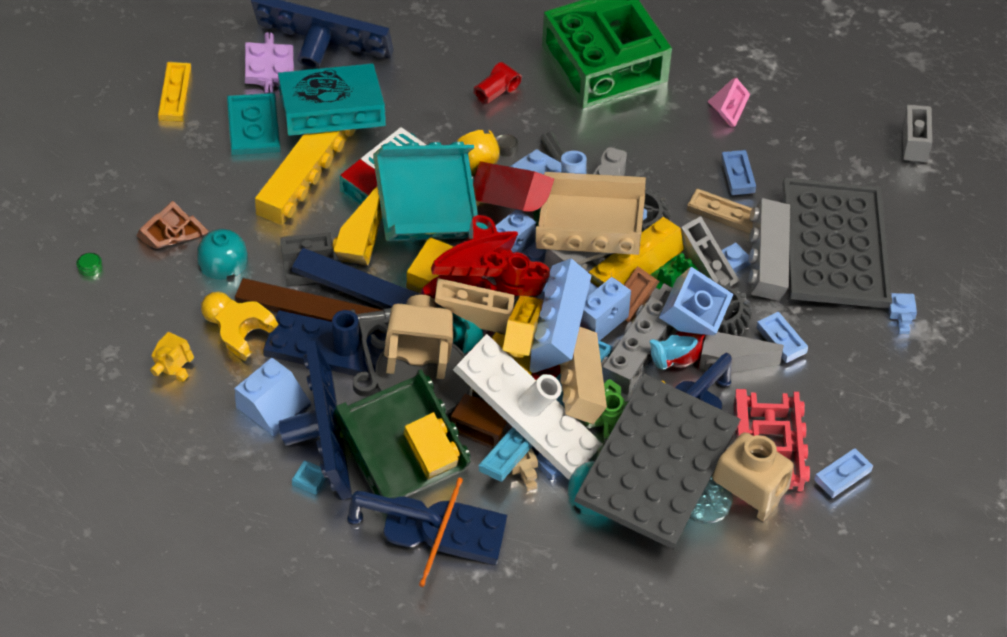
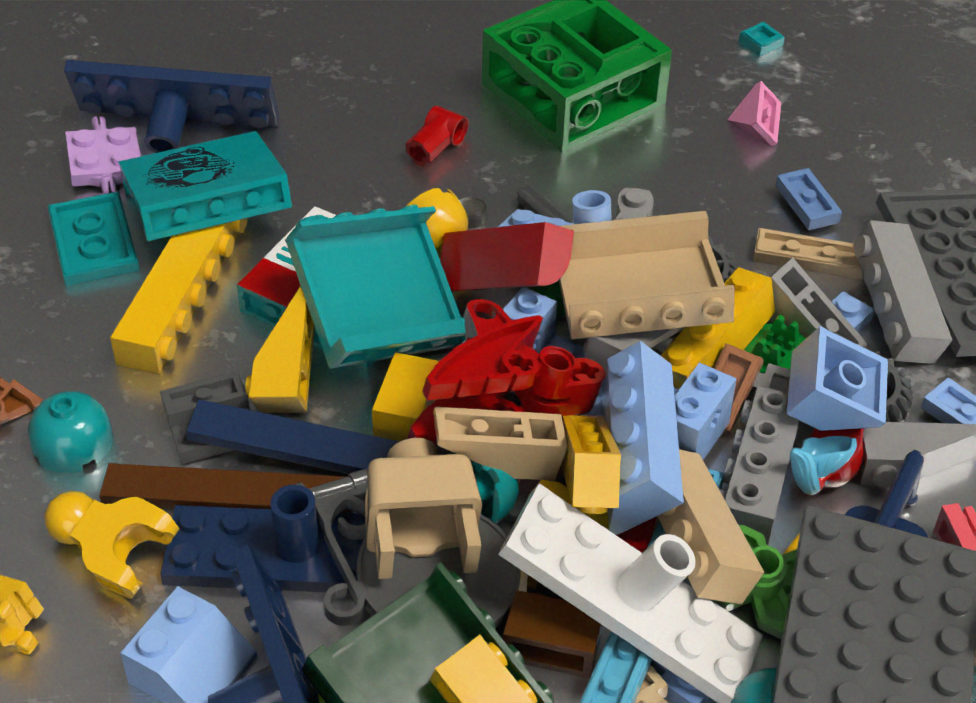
camera: 10 degrees left, 5 degrees down
none -> teal tile [739,22,785,57]

